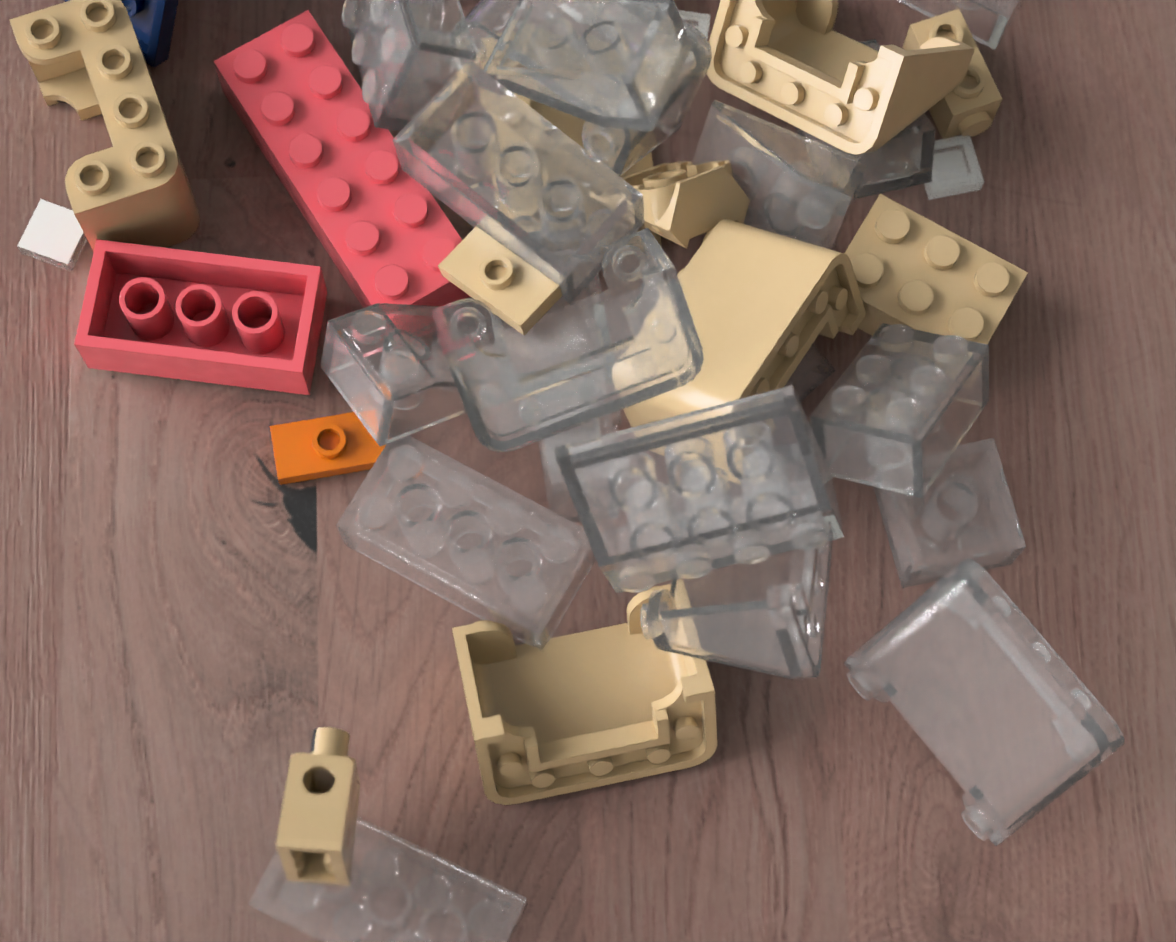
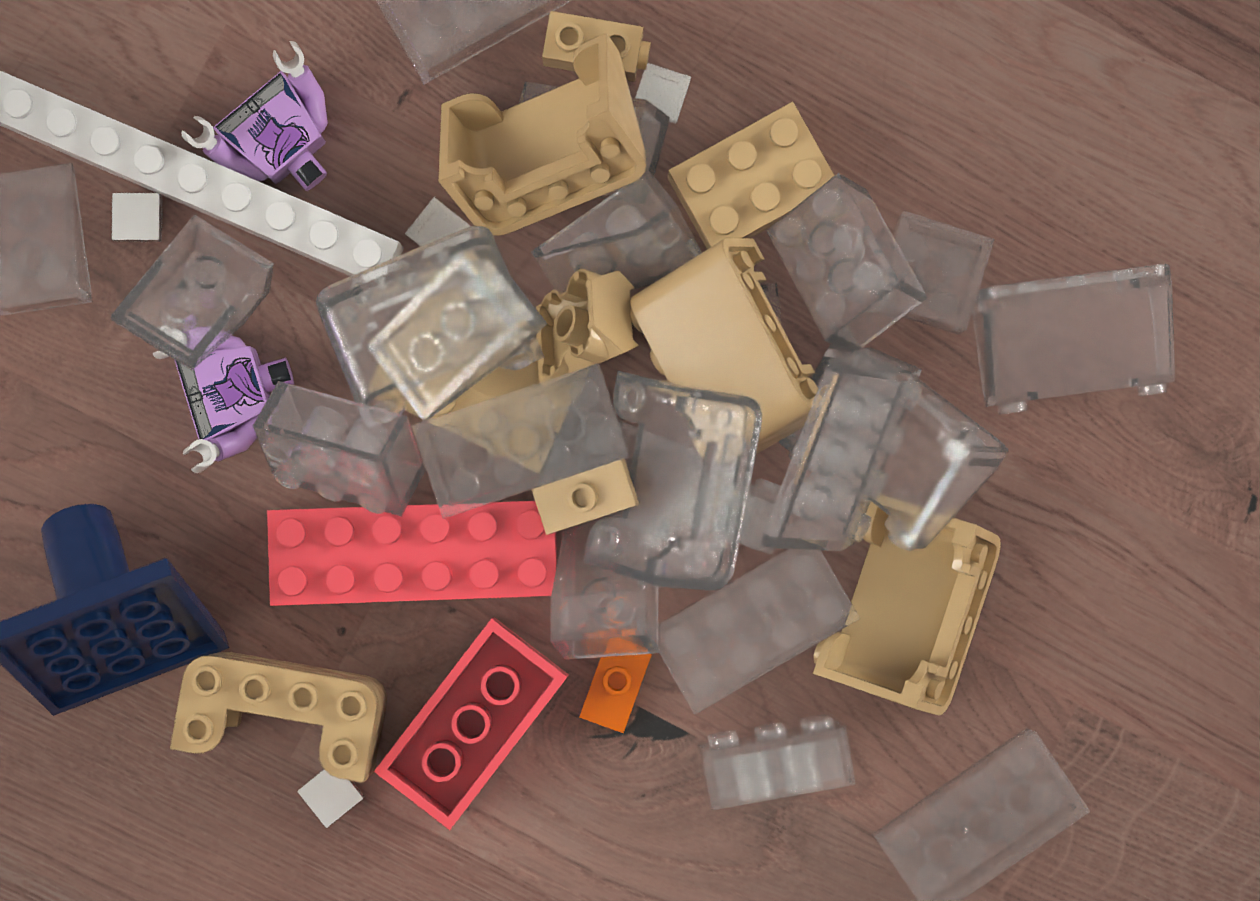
camera: 60 degrees left, 15 degrees up
tan torso [276,727,360,886] -> none
none -> clear brick [699,714,856,810]

